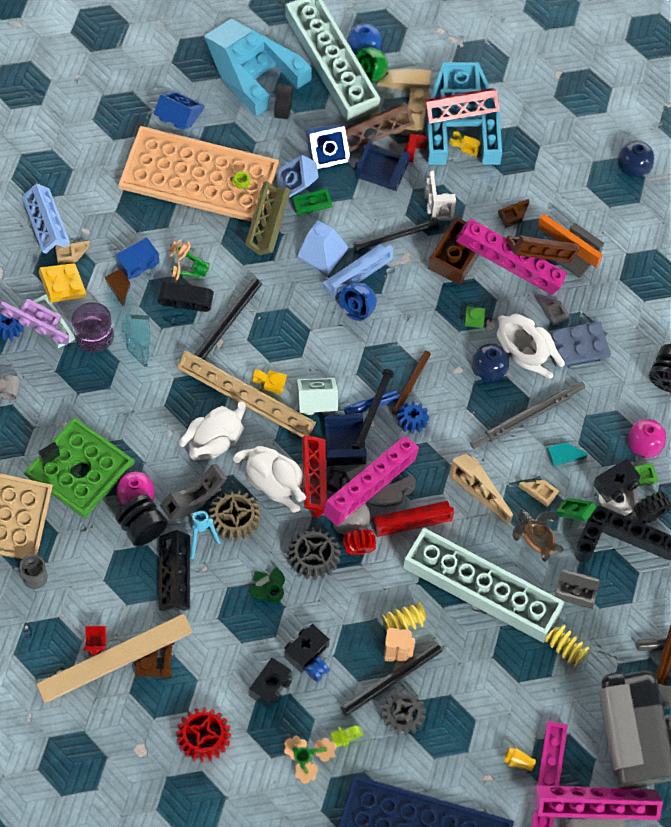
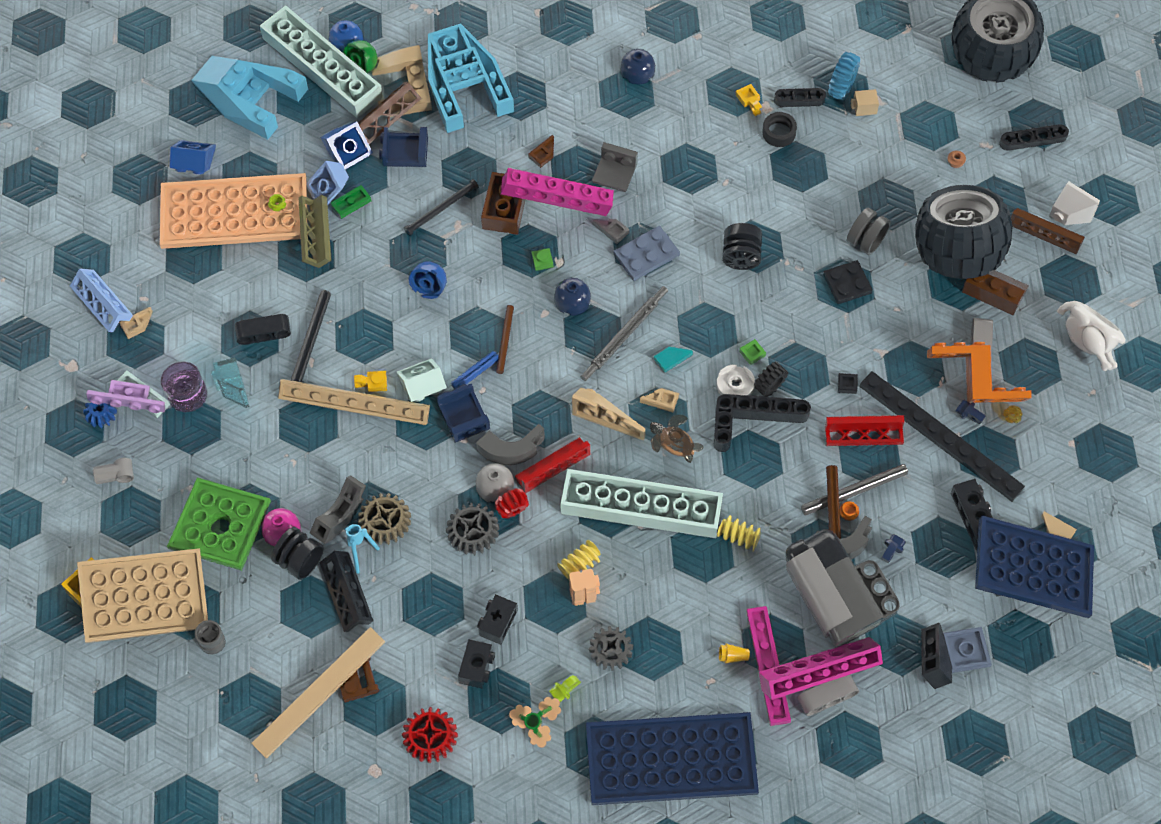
camera: 15 degrees left, 0 degrees up
black tile [38,442,60,465] -> none
yellow plate [39,263,86,303] -> none
red bracket [84,626,107,655] -> none
reddish brown tile [105,269,131,306] -> none
blue brick [115,237,160,280] -> none
plant [169,239,210,283] -> none
white piece [179,402,246,460] -> none
white piece [233,446,306,513] -> none
dark green plate [249,567,285,603] -> none
black tyre [274,84,293,120] -> none
light blue slope [297,220,348,275] -> none
red fence [302,435,327,517] -> none
blue wheel [304,656,330,682] -> none
light blue fence [323,244,393,299] -> none
dark pink brick [323,436,419,526] -> none
black bush [327,467,346,493] -> none
black axle [340,643,443,716] -> none
black bar [352,369,394,450] -> none
blue gear [397,401,429,434] -> none
red bracket [404,134,428,163] -> none
fence [423,88,499,123] -> none
white bracket [425,171,456,221] -> none
yellow plate [449,131,481,157] -> none
white piece [496,313,565,379] -> none
reddish brown fence [505,236,580,262] -> none
orange tile [537,214,603,268] -> none
dark grey bracket [555,569,600,609] -> none
green plate [556,497,597,521] -> none
black brick [593,458,641,503] -> none
dark pink cylinder [627,419,666,458] -> none

